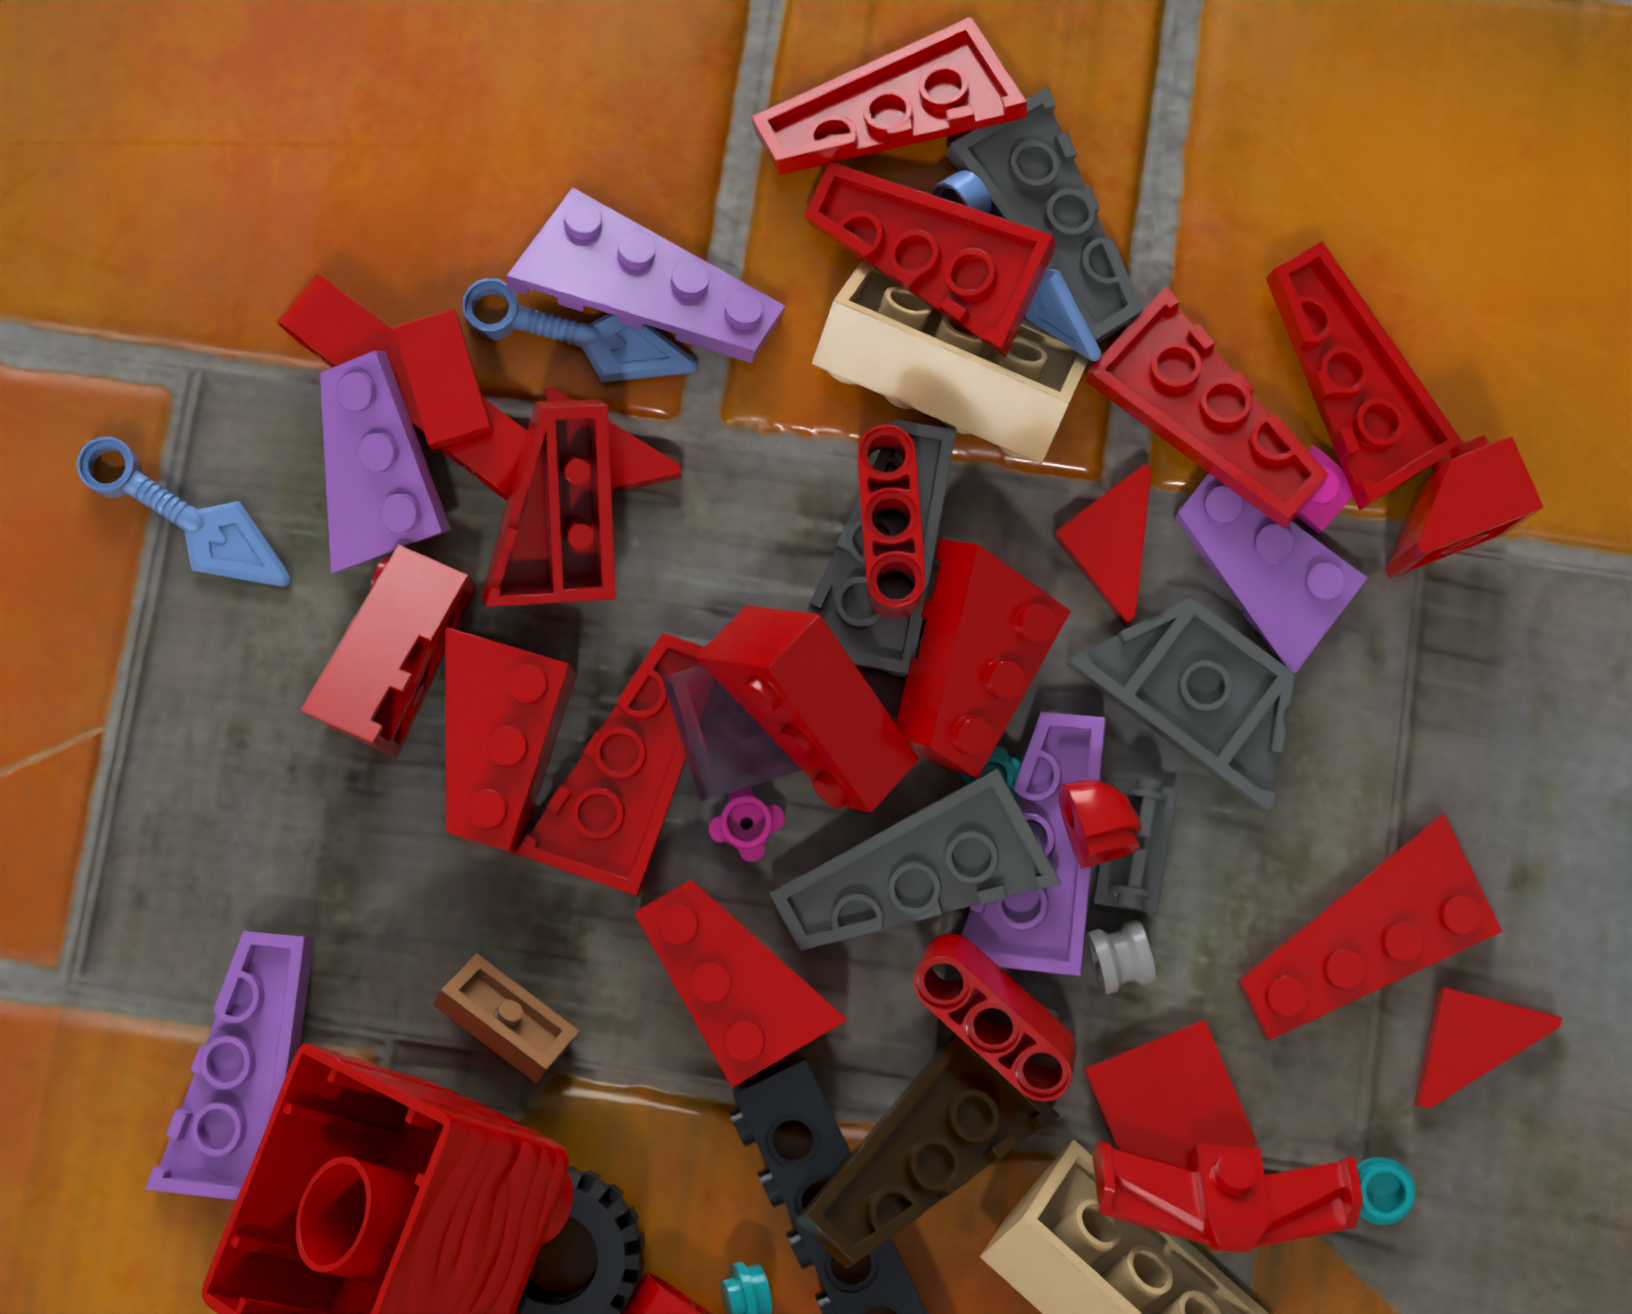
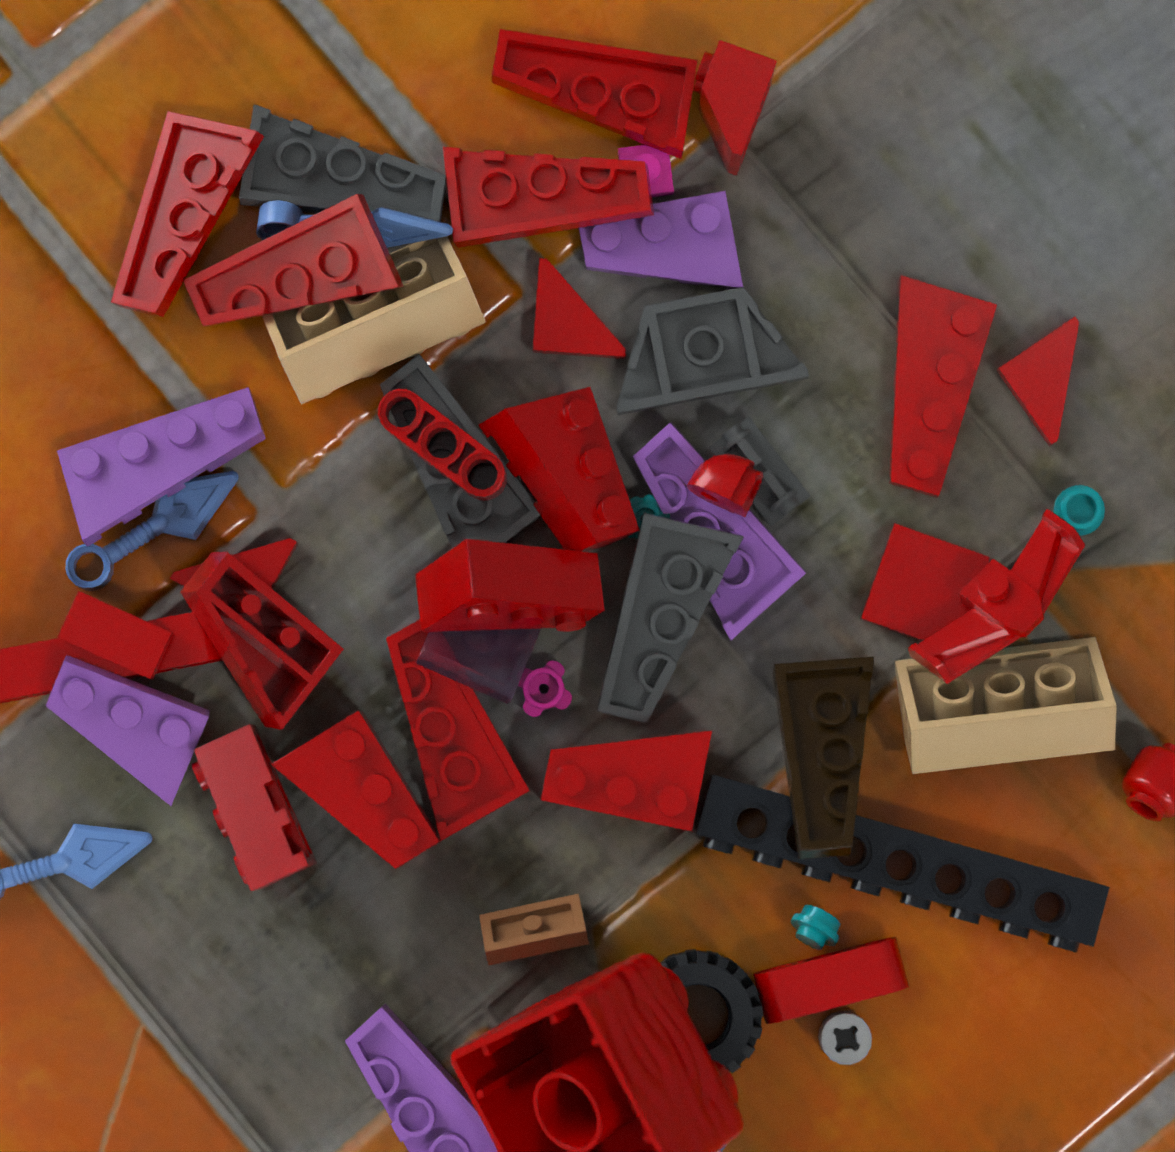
camera: 45 degrees left, 5 degrees up
red beam [913,933,1077,1102] -> none
light grey wheel [1086,919,1156,995] -> none

